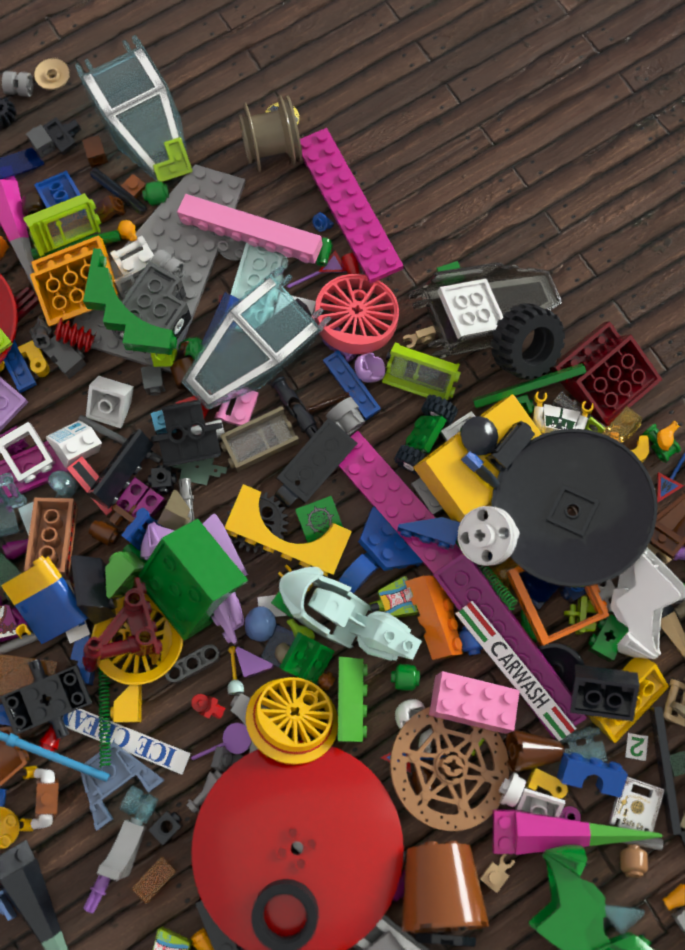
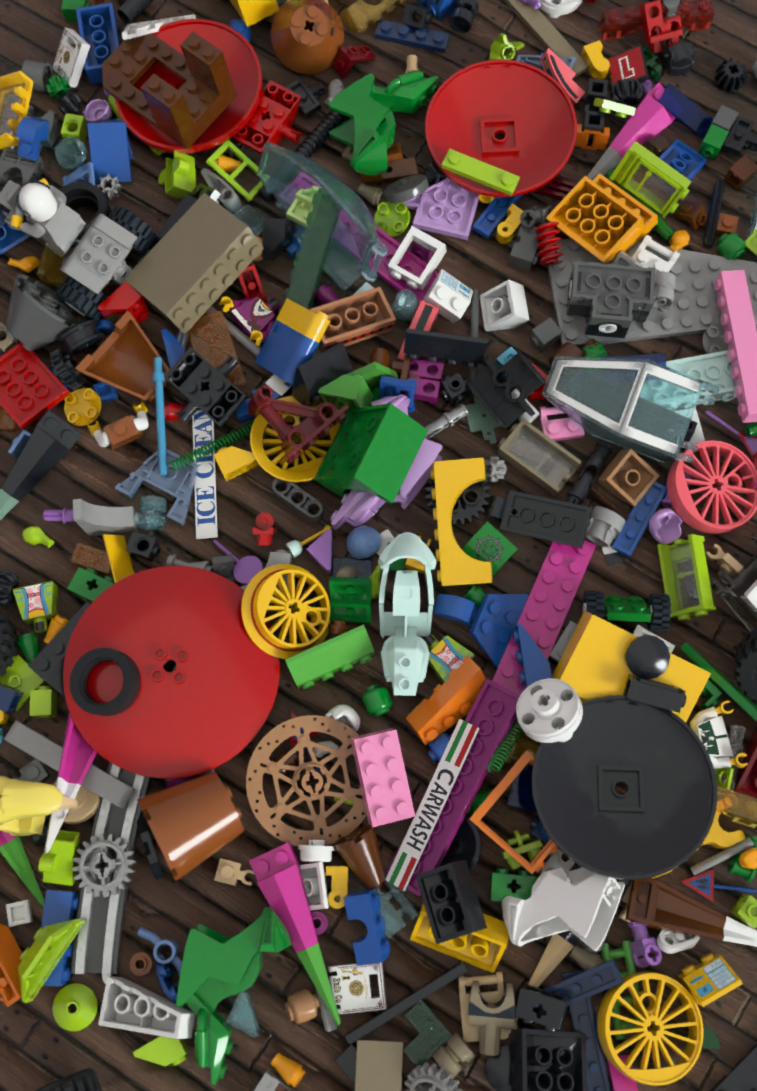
camera: 65 degrees right, 0 degrees up
green arch [83,248,177,355] -> none
lime bracket [150,349,178,367] -> none
dark tan slope [157,490,190,530] -> none
piece [461,451,500,488] -> none
white sticker [626,733,648,761] -> none
none -> lime animal [22,526,54,548]
none -> green brick [67,567,115,603]
none -> yellow piece [103,534,134,583]
none -> bright green tile [346,362,398,390]
none -> green cone [464,584,486,608]
none -> light grey gear [484,457,507,482]
none -> medium nougat slope [596,449,660,507]
none -> black sticker [602,544,624,566]
none -> light grey piece [690,837,754,875]
none -> green brick [698,124,729,160]

